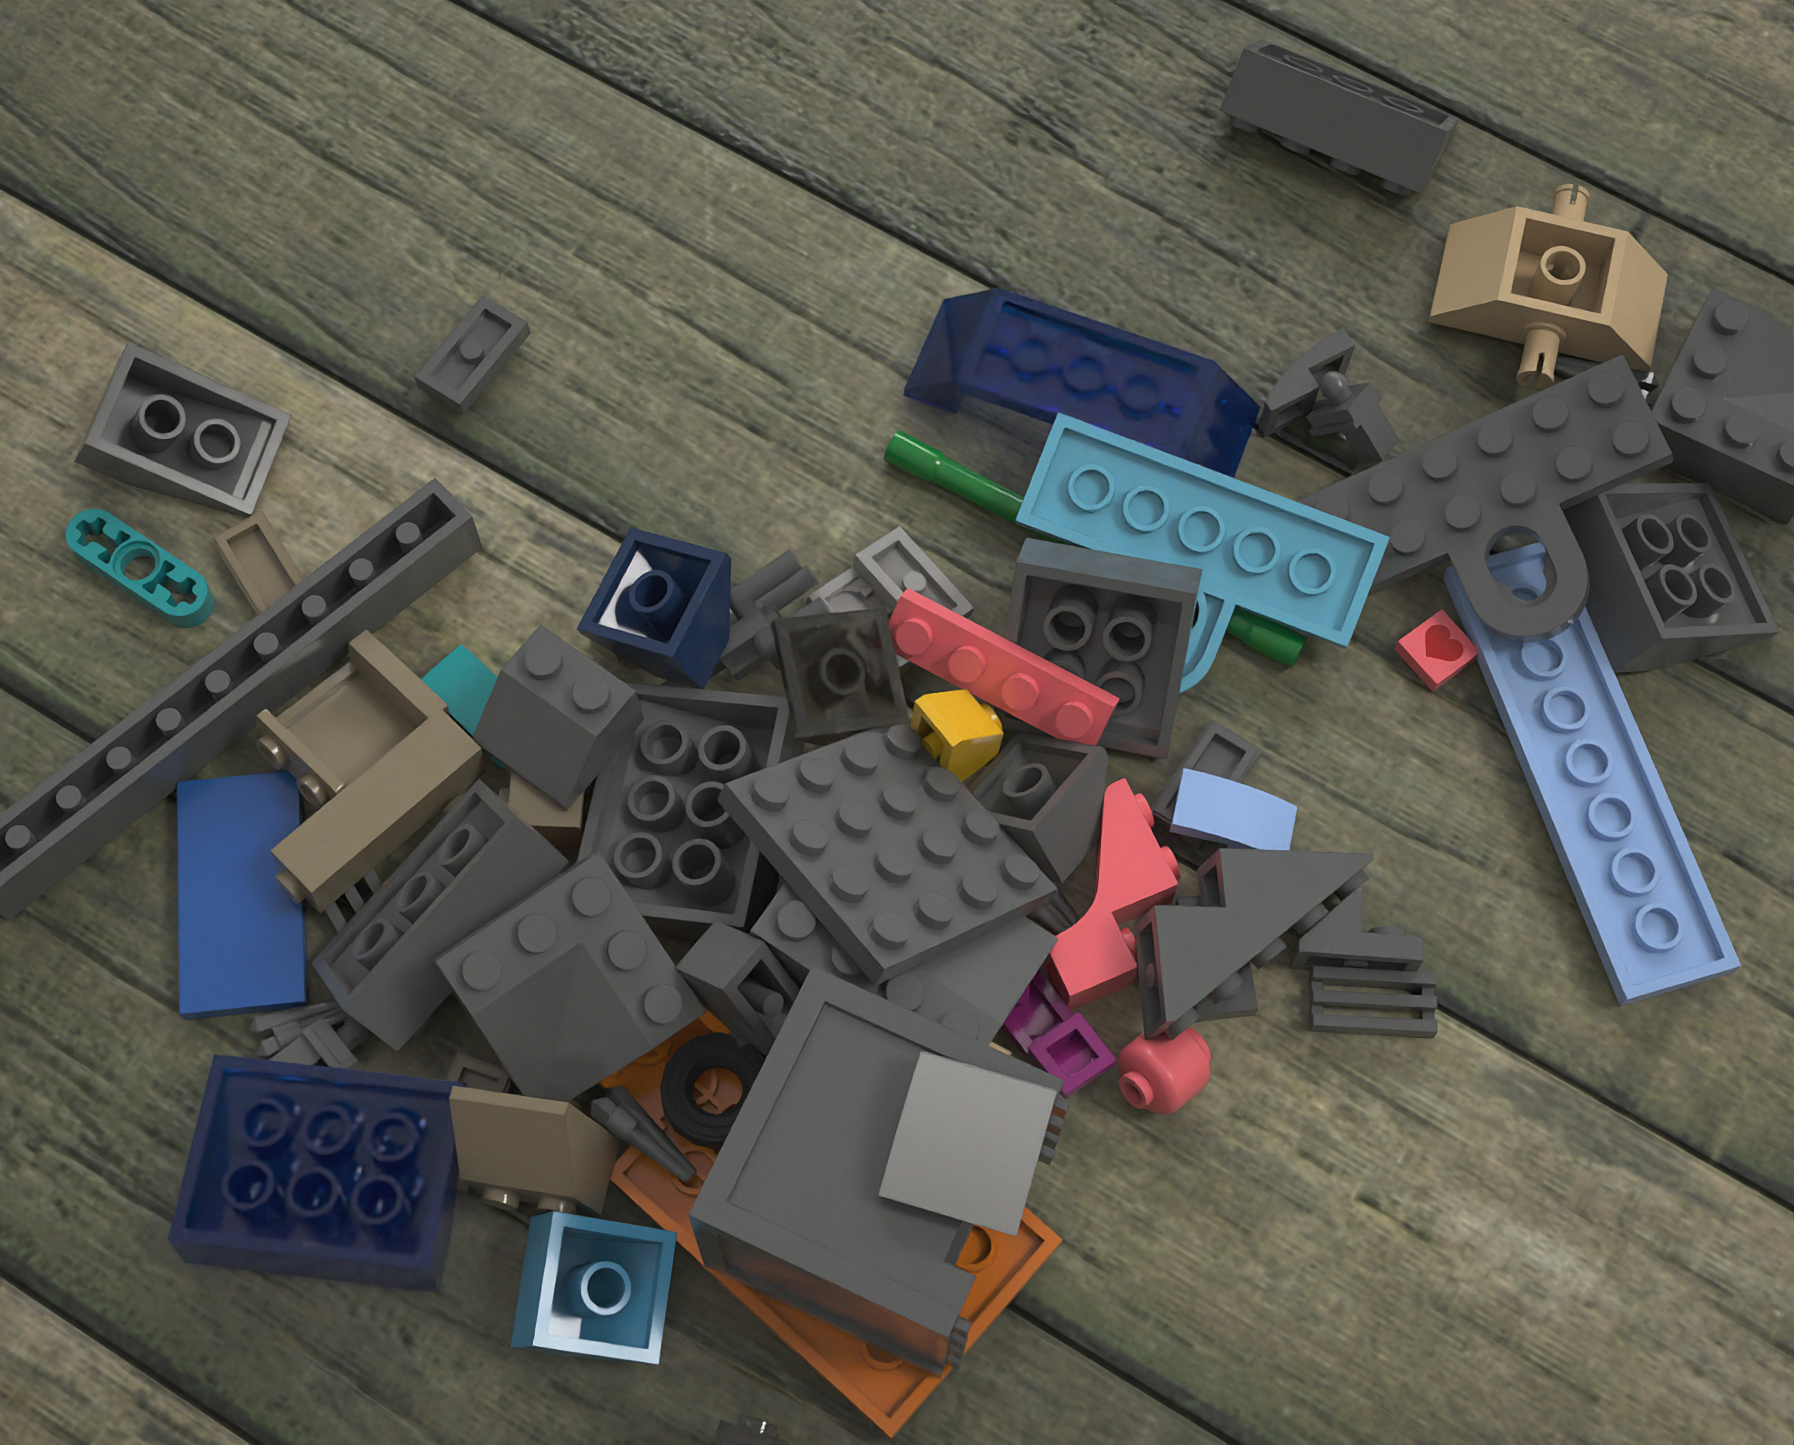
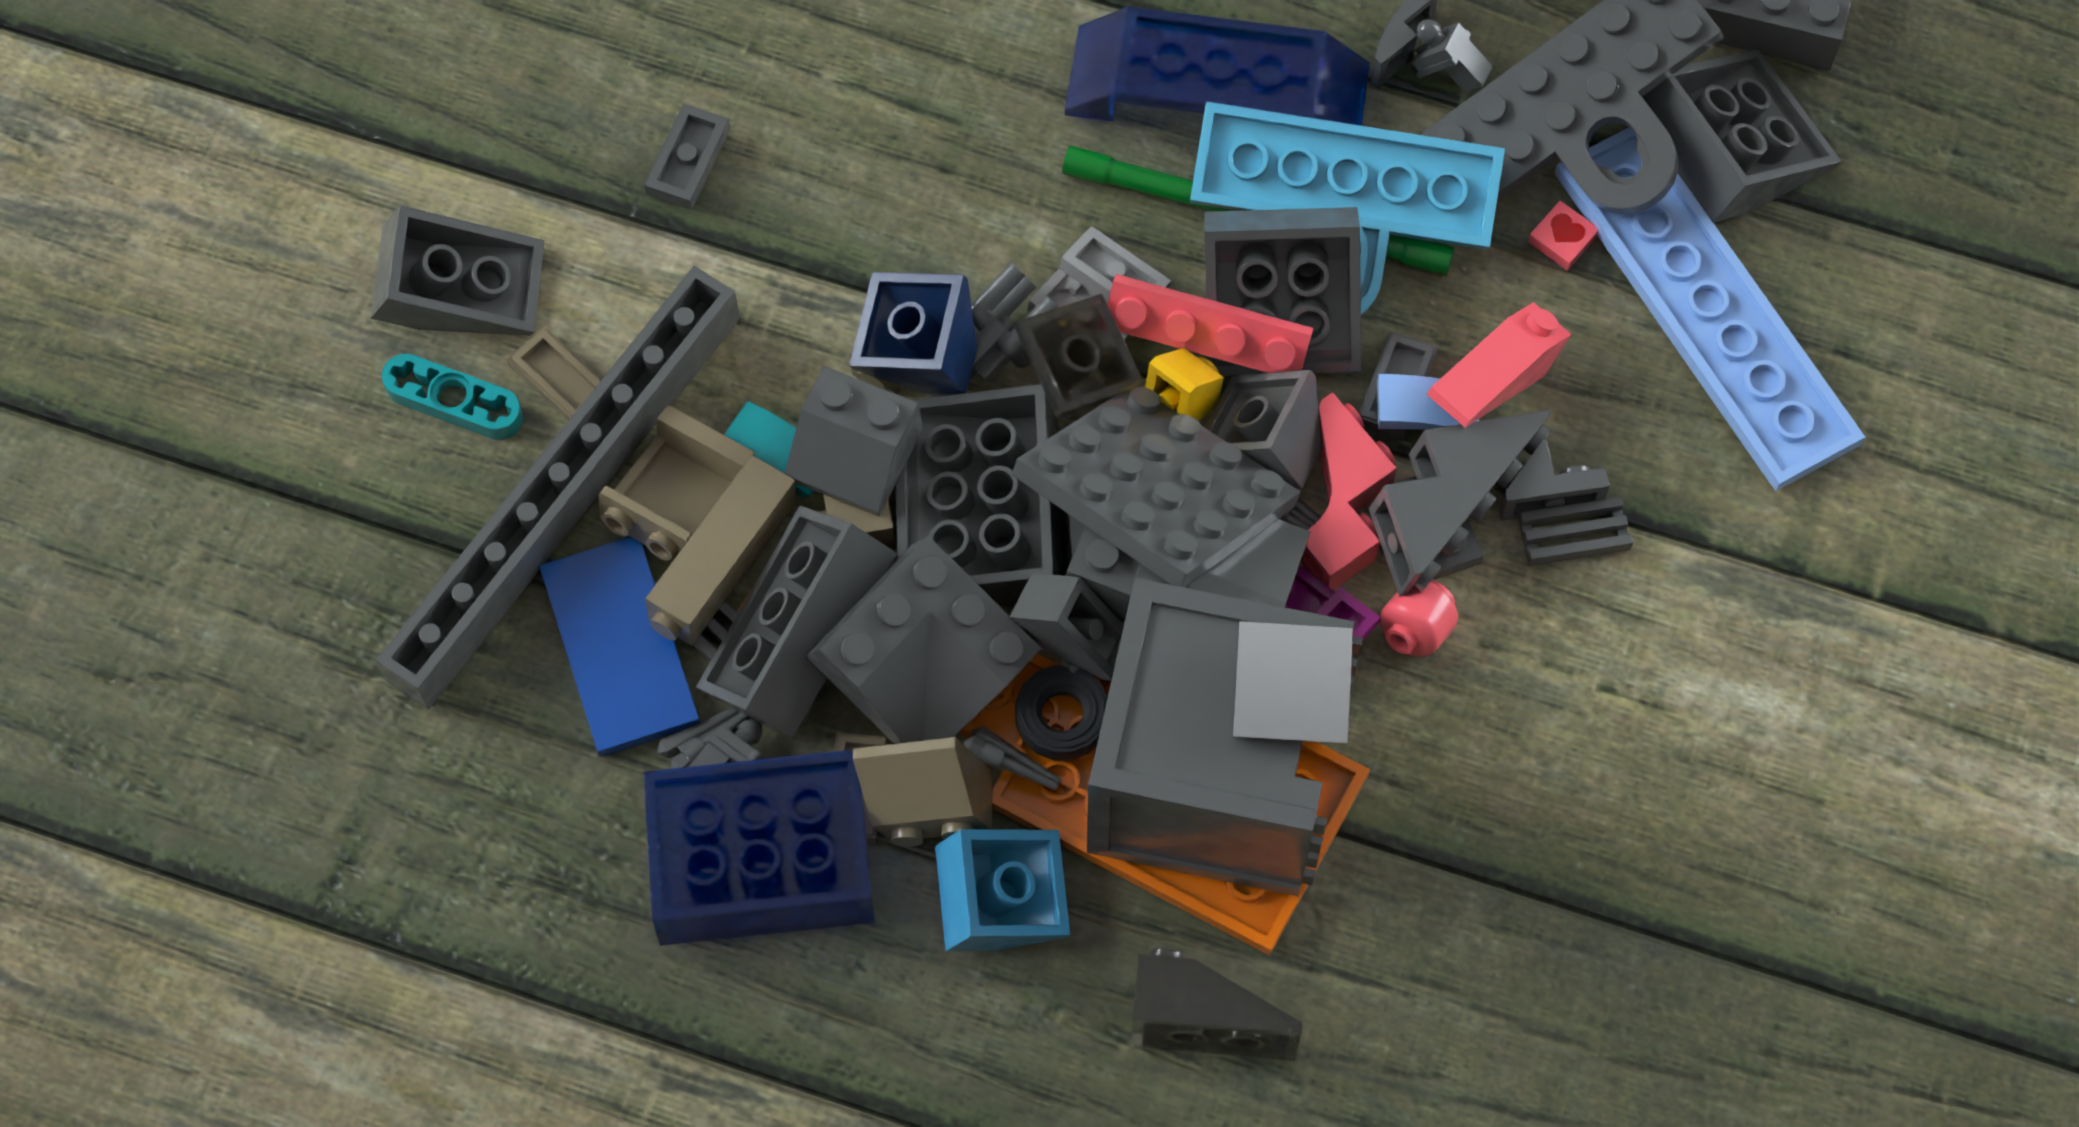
camera: 10 degrees left, 0 degrees up
none -> coral slope [1427,302,1572,428]

